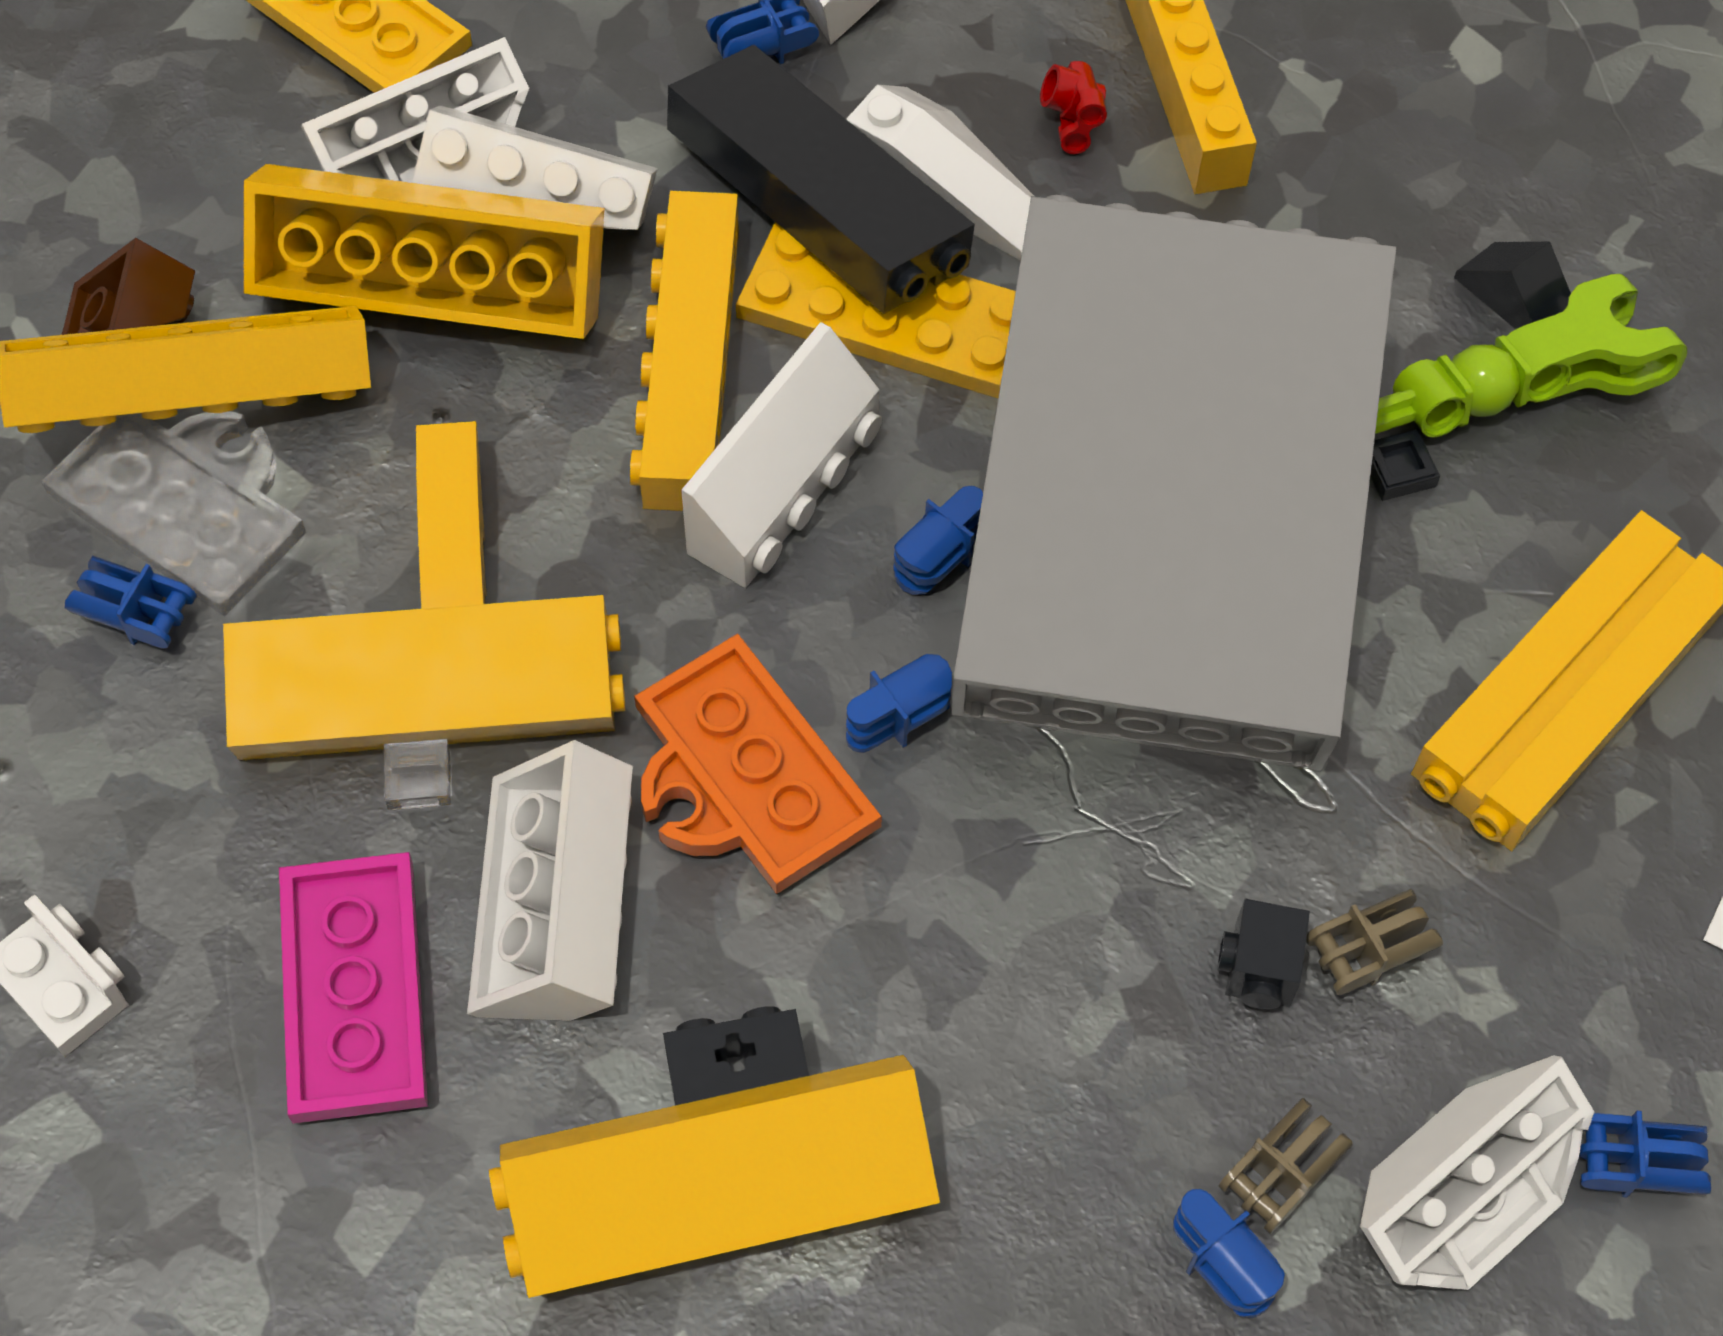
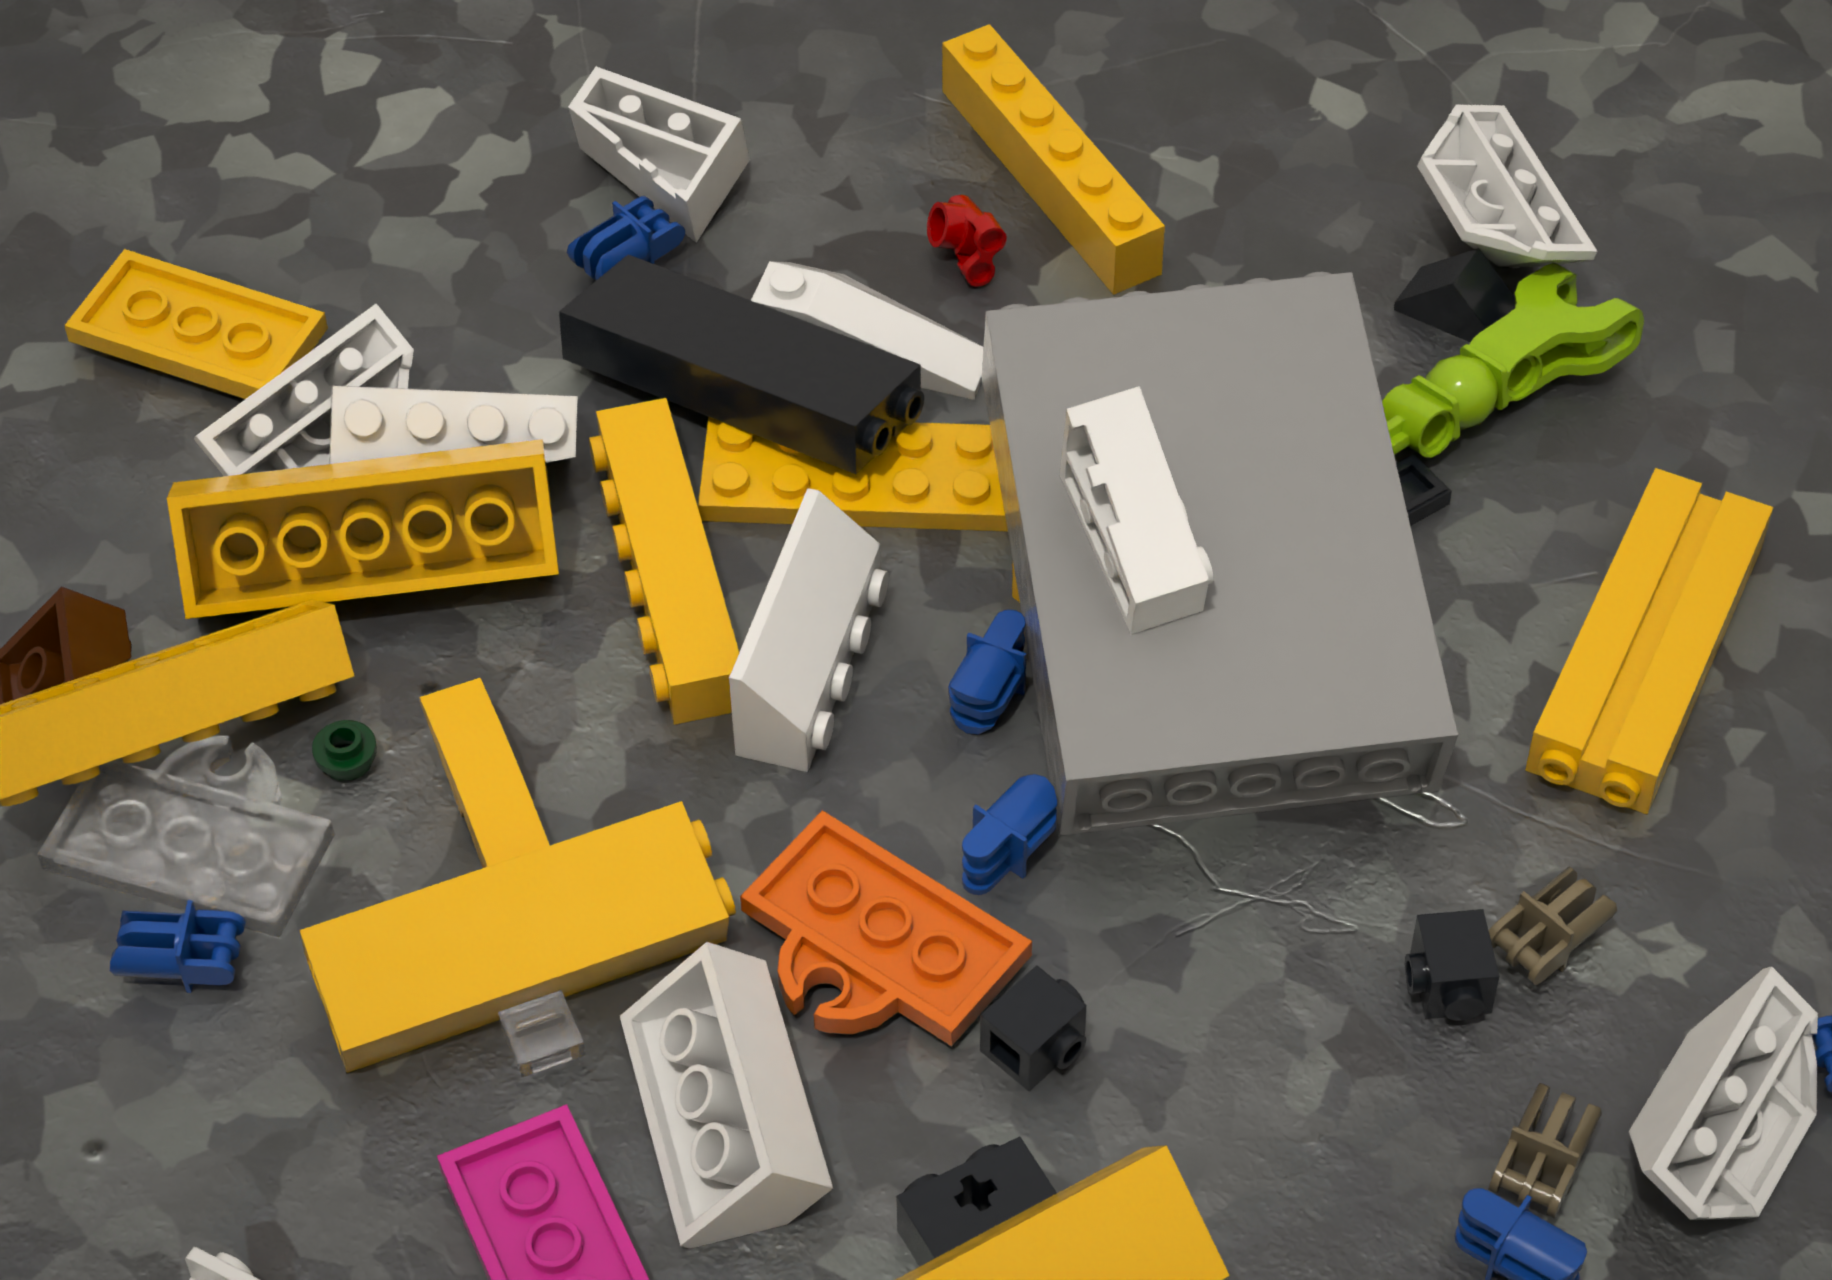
camera: 15 degrees left, 10 degrees down
none -> dark green plate [312,720,377,781]
none -> black brick [980,965,1087,1091]
none -> white wedge [1059,386,1213,635]
none -> white wedge [1417,105,1598,268]

